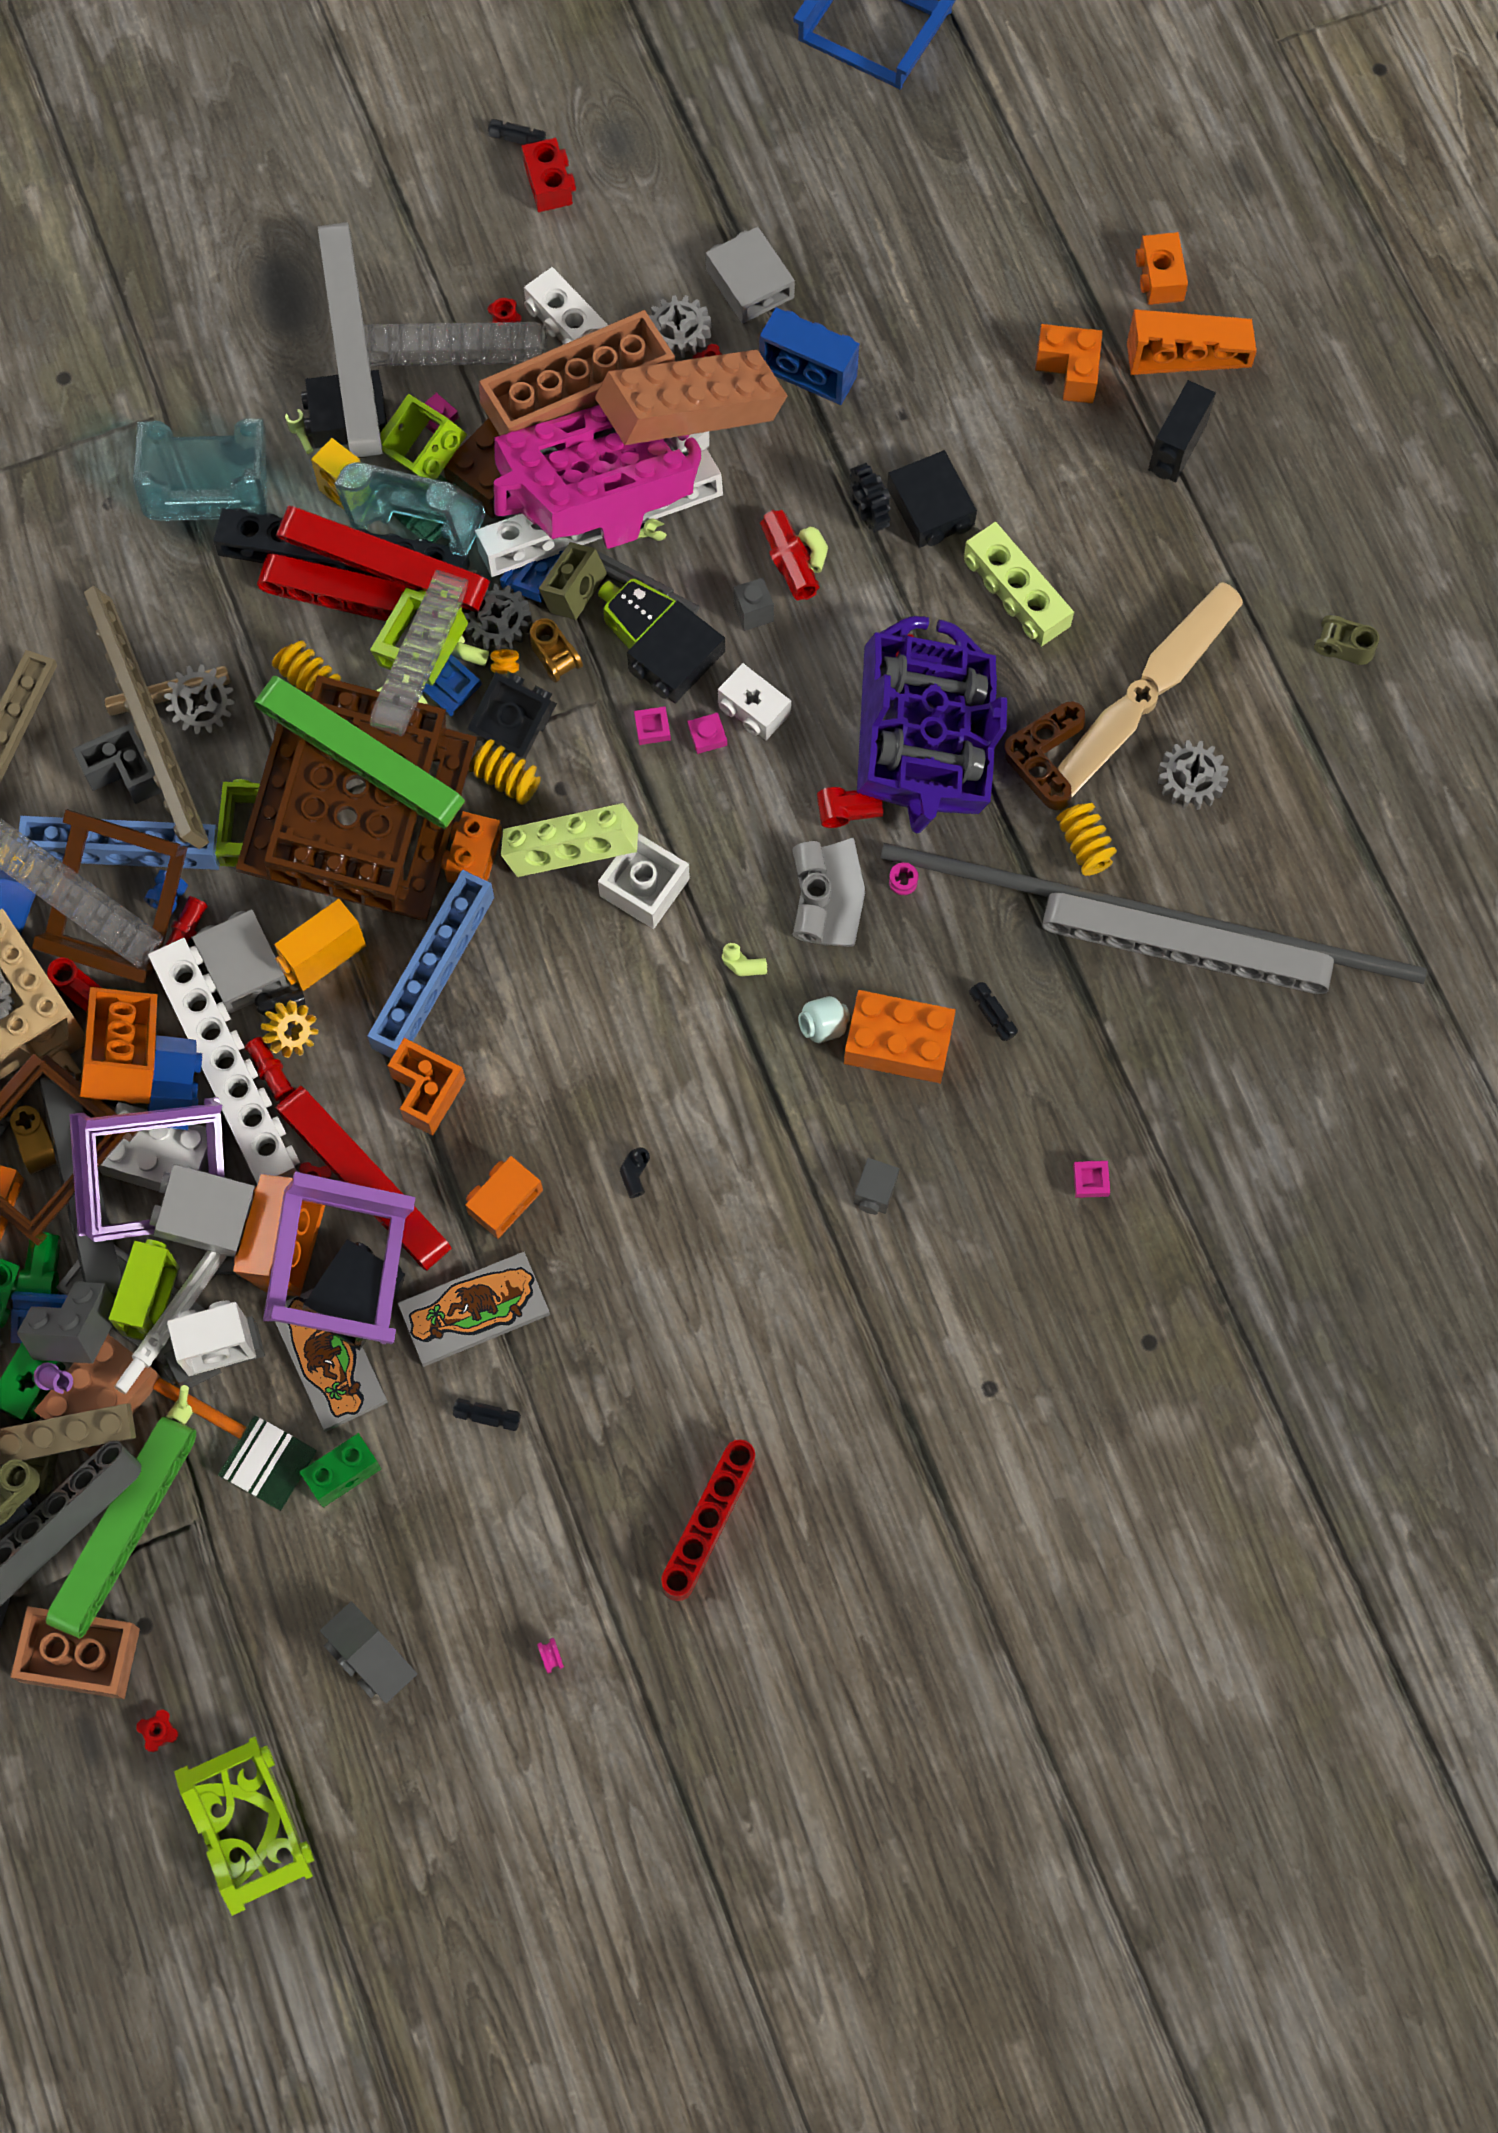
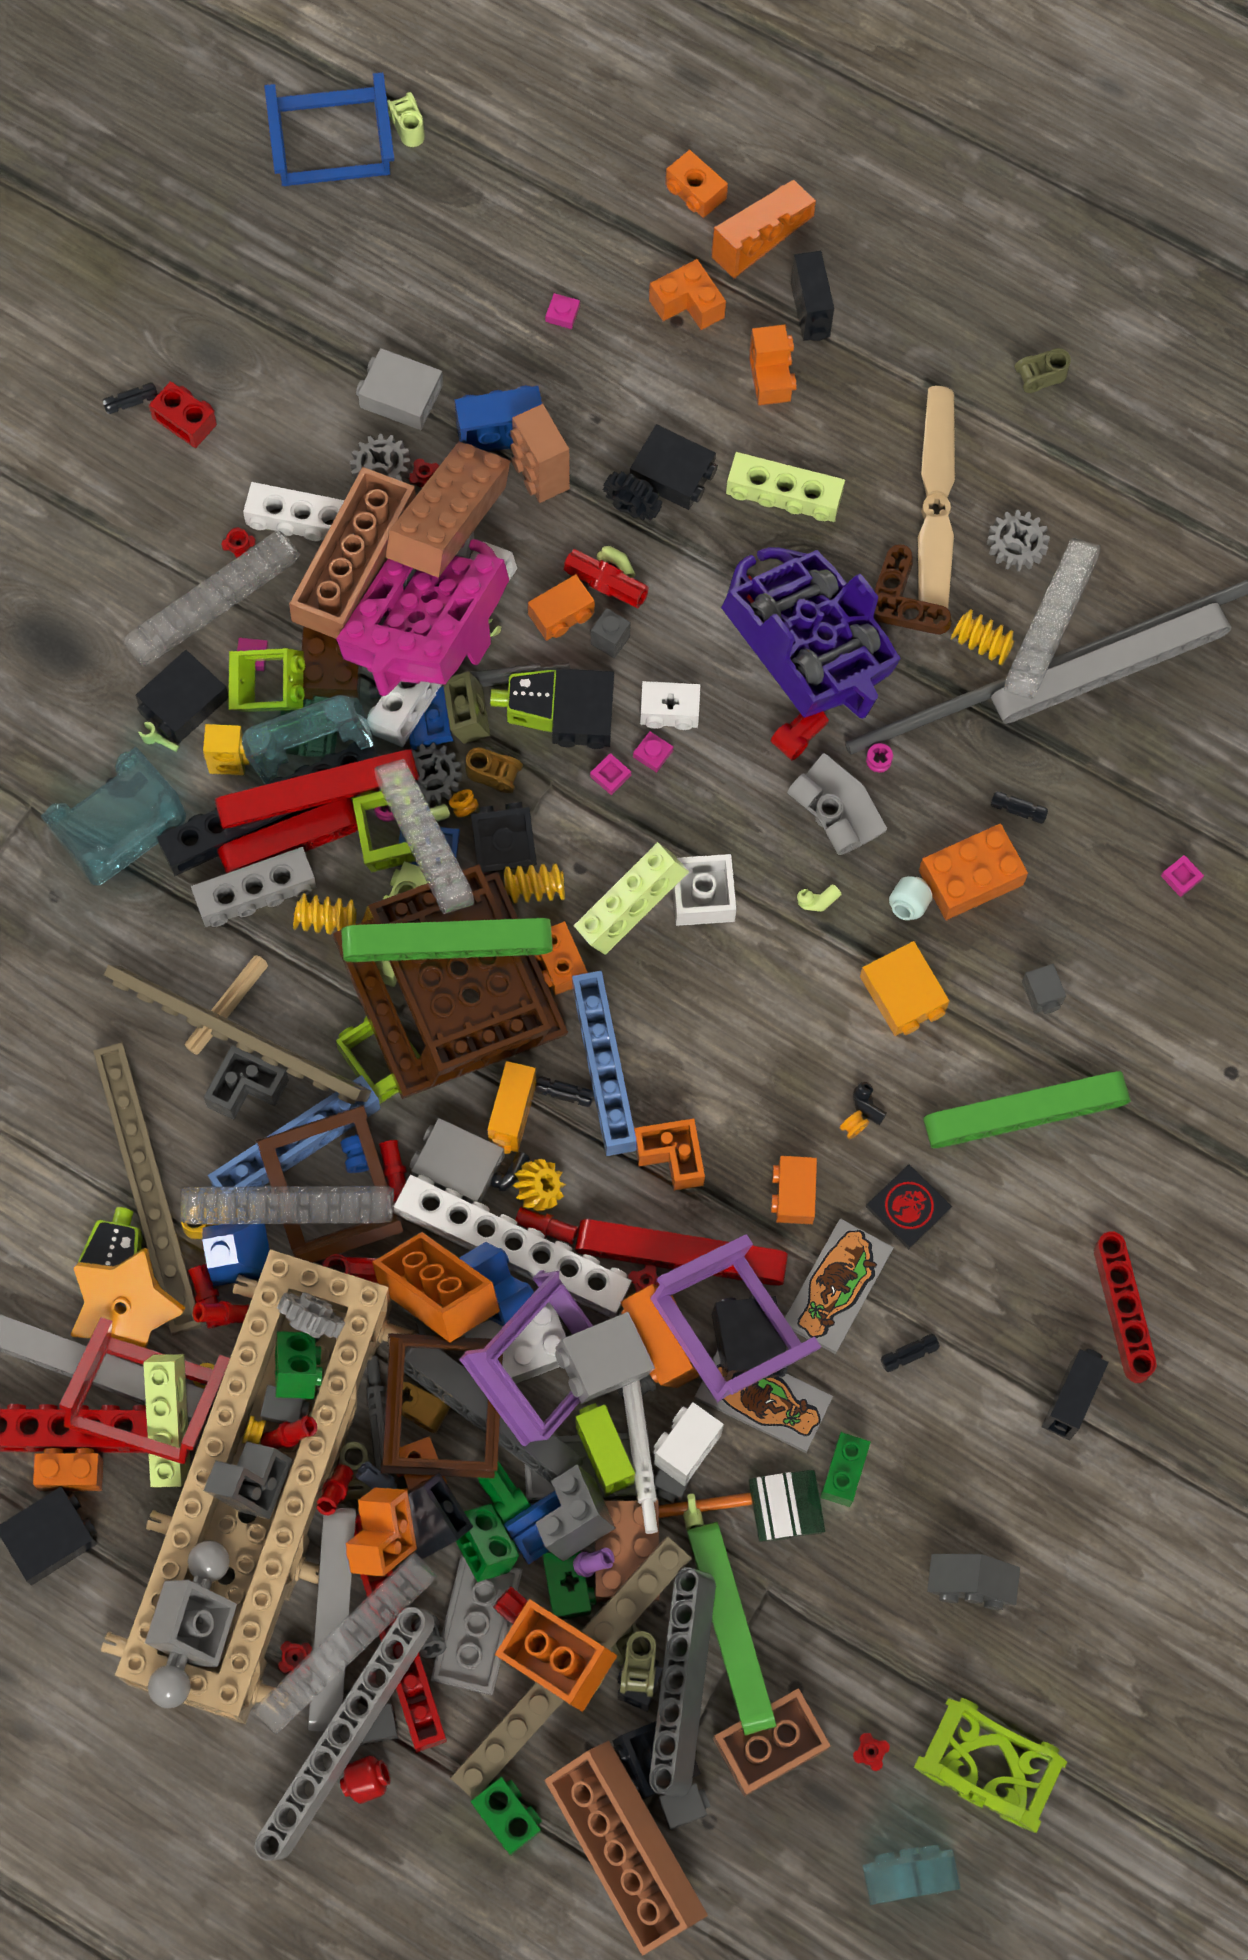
camera: 40 degrees left, 0 degrees up
light grey gear [164,664,235,734] -> none
light grey beam [318,222,383,458] -> none
dark pink bush [537,1637,564,1674] -> none
none -> light grey brick [191,847,317,927]
none -> yellowish green piece [387,92,425,147]
none -> nougat brick [510,404,569,503]
none -> orange brick [528,574,595,641]
none -> black axle [535,1076,594,1107]
none -> dark pink plate [545,293,580,329]
none -> orange brick [749,324,796,406]
none -> light orange bush [839,1110,870,1139]
none -> light orange brick [860,941,949,1036]
none -> clear light blue brick [863,1845,961,1905]
none -> tile [866,1164,952,1250]
none -> bright green beam [923,1071,1131,1148]
none -> clear beam [1004,538,1101,700]
none -> black brick [1042,1349,1109,1441]

